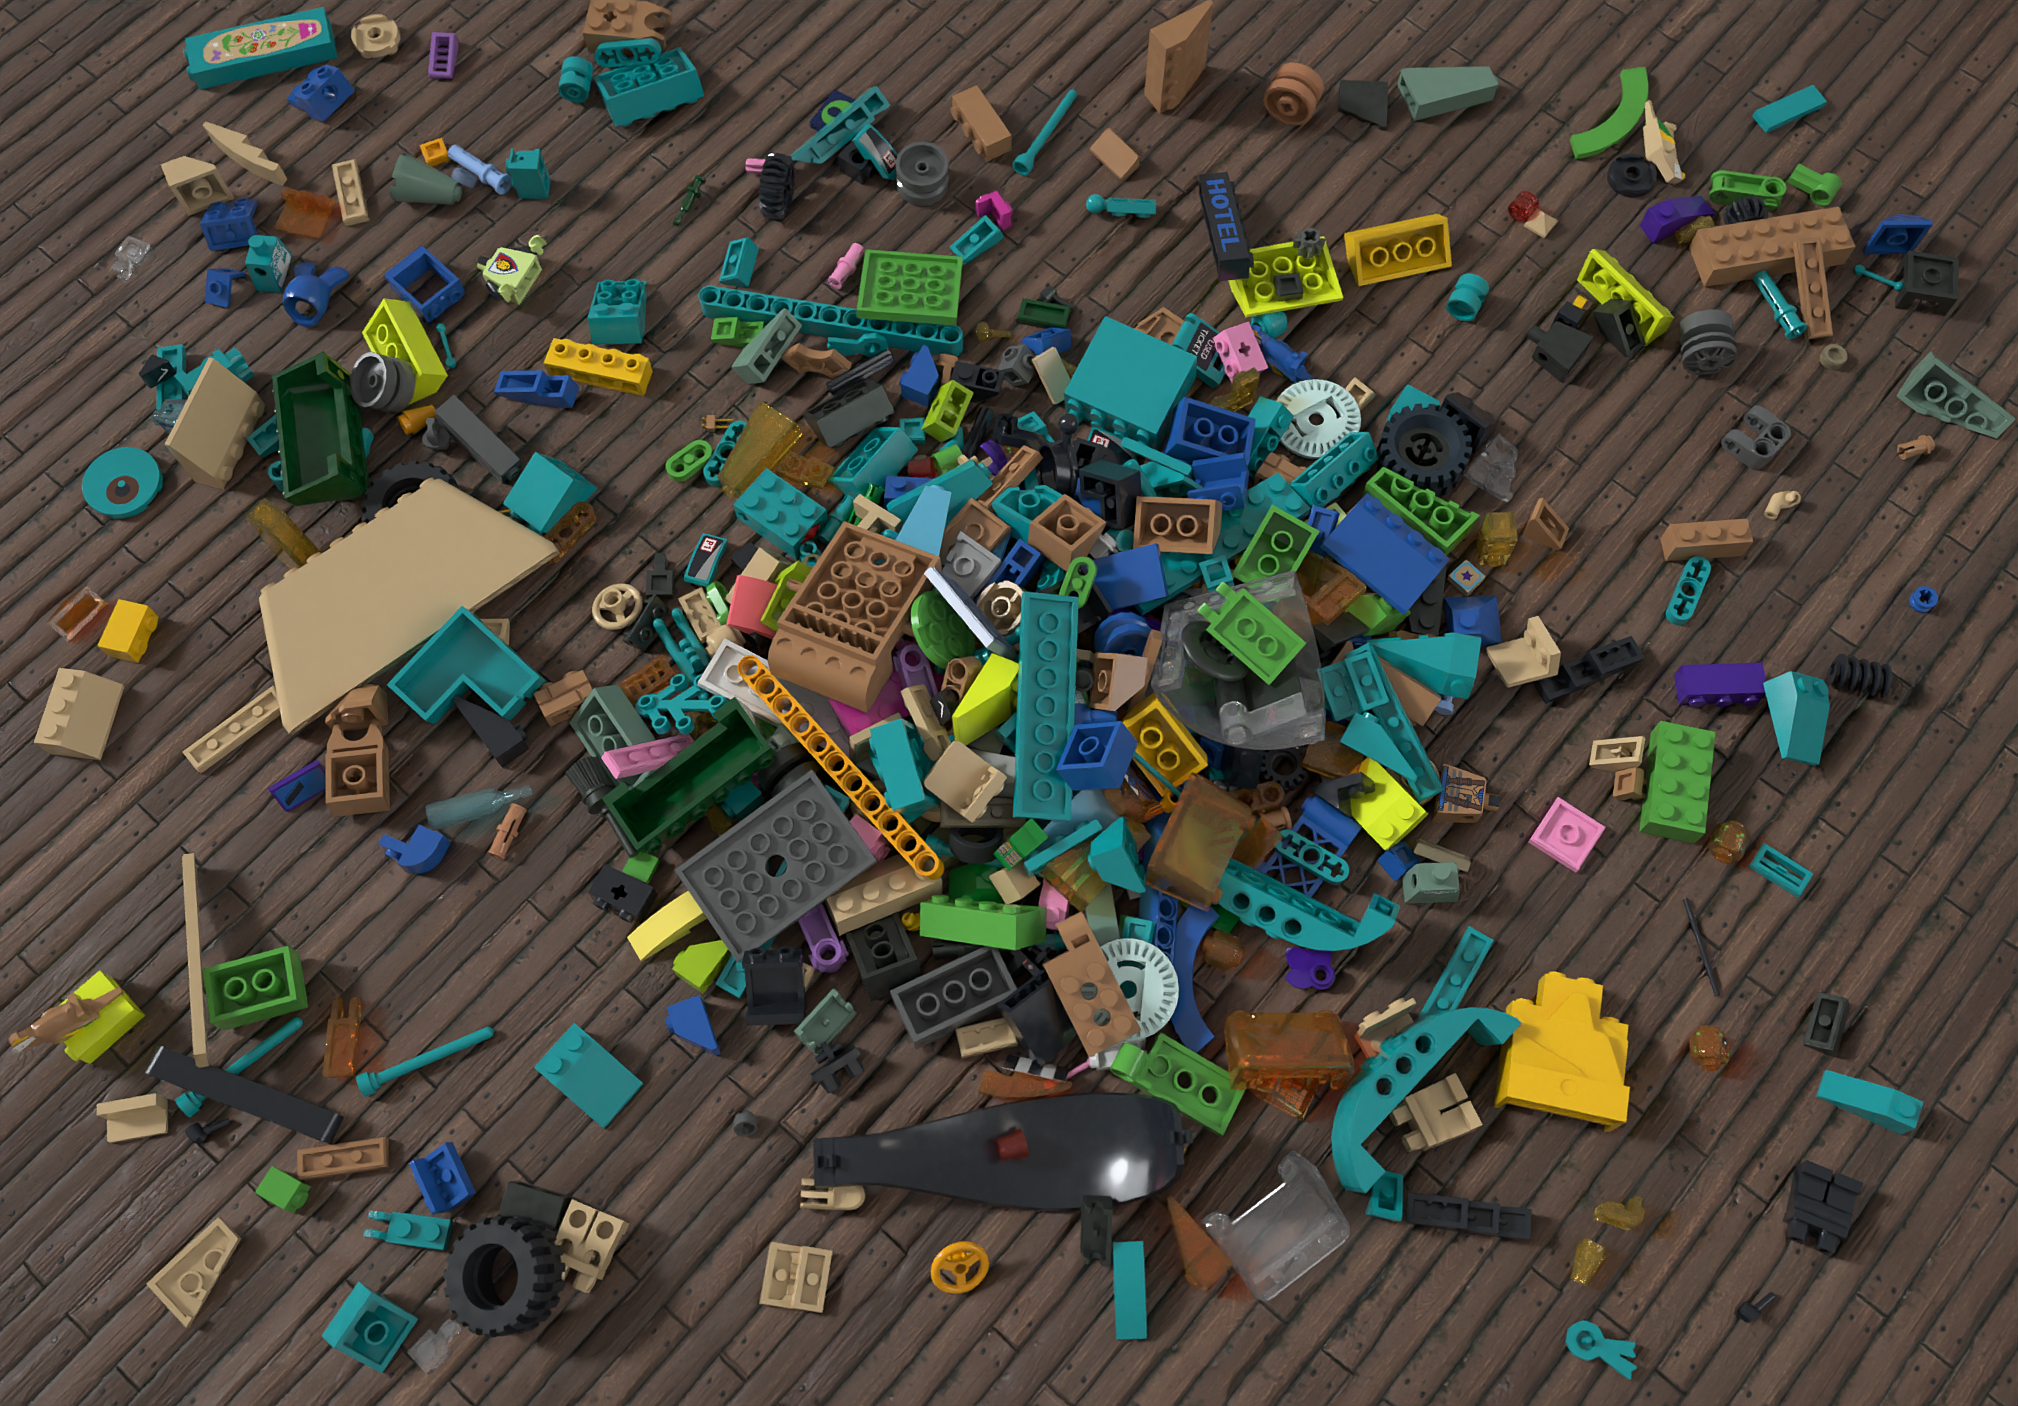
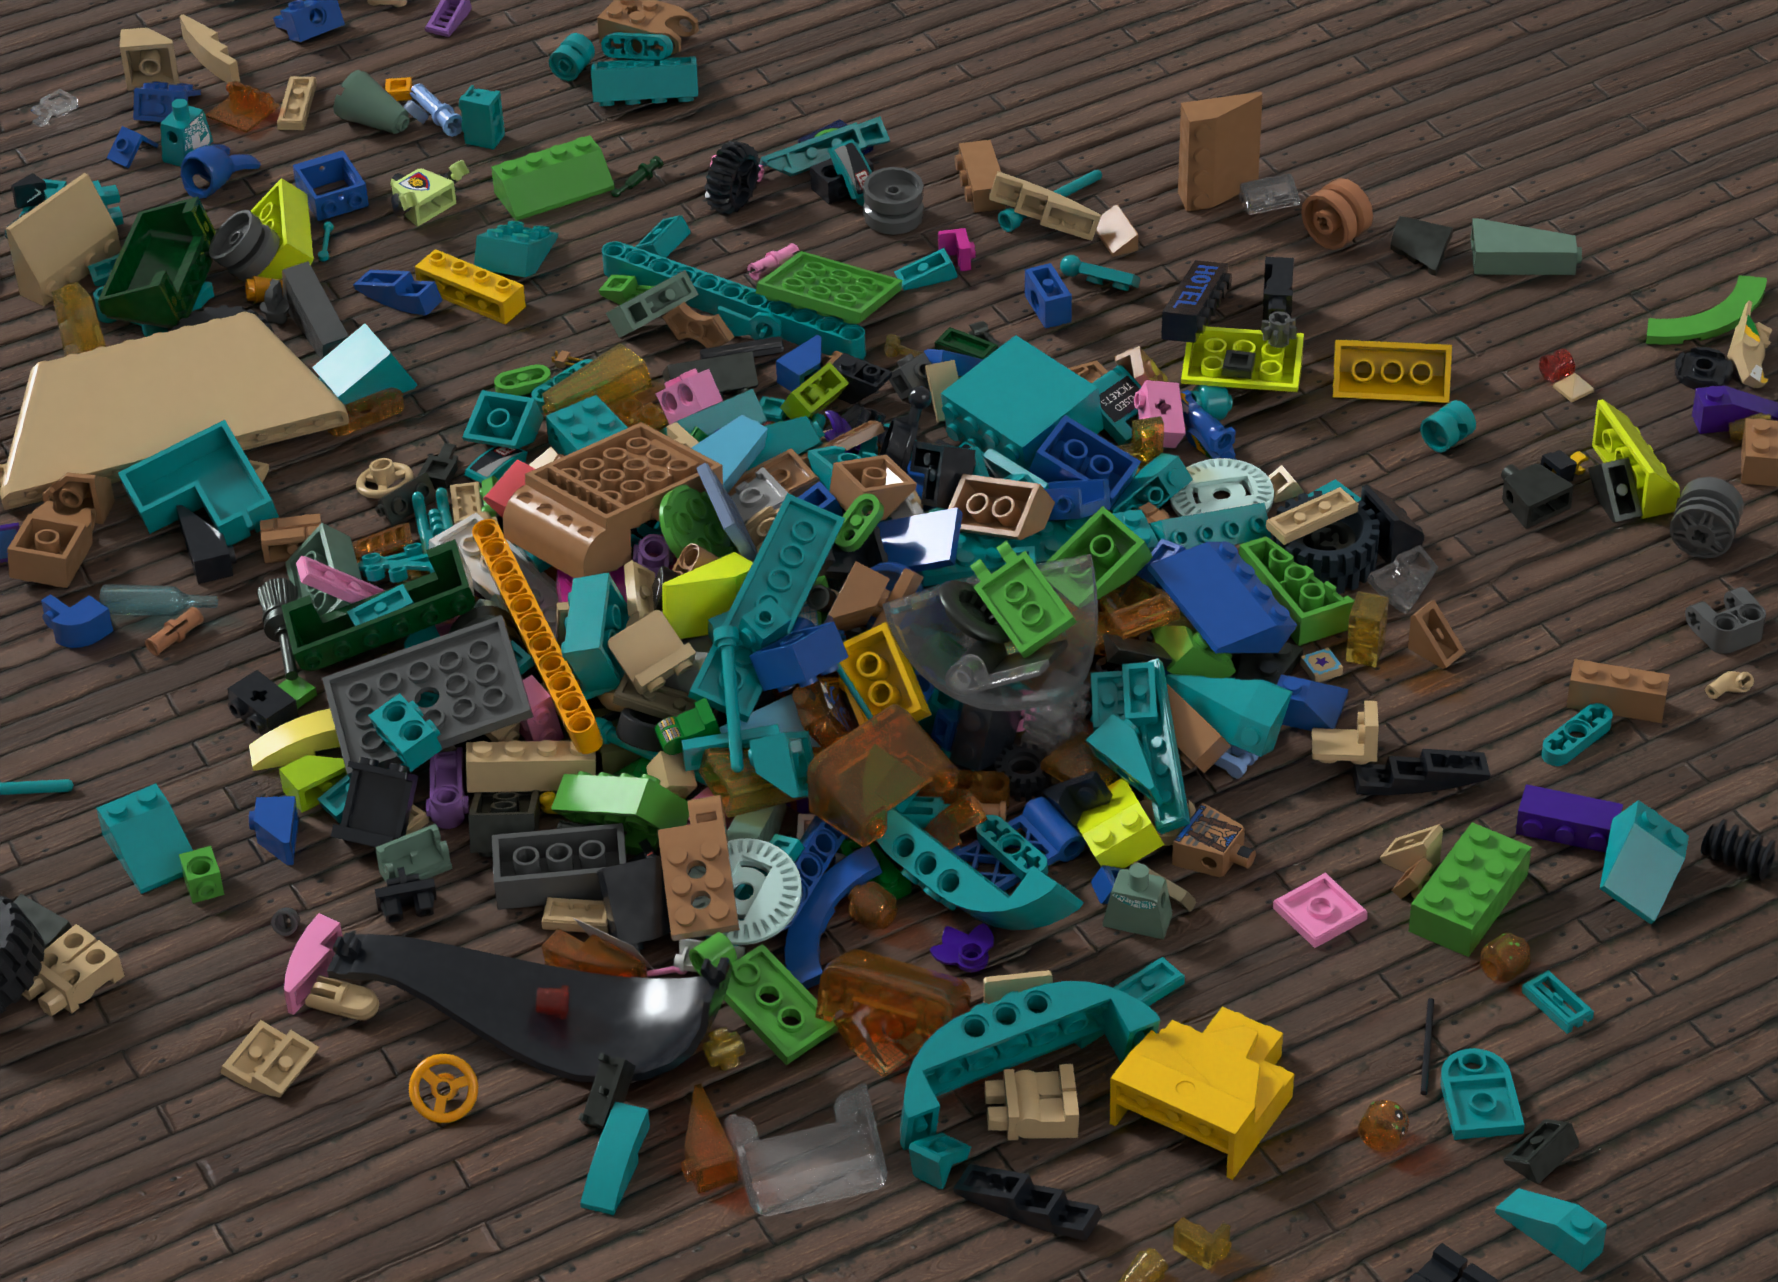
camera: 20 degrees right, 25 degrees down
none -> bright green brick [179,846,224,904]
none -> bright pink slope [284,913,343,1015]
none -> teal plate [347,584,414,626]
none -> teal brick [368,693,442,771]
none -> teal slope [462,390,544,449]
none -> bright green slope [491,135,615,221]
none -> bright pink brick [656,368,723,425]
none -> teal piece [713,625,744,773]
none -> teal brick [738,597,791,652]
none -> tan slope [989,171,1101,241]
none -> blue brick [1025,263,1072,328]
none -> medium nougat bracket [1115,346,1169,387]
none -> clear slope [1239,173,1300,215]
none -> black hips [1263,256,1294,321]
none -> tan tile [1266,487,1359,545]
none -> teal tile [1440,1048,1525,1140]

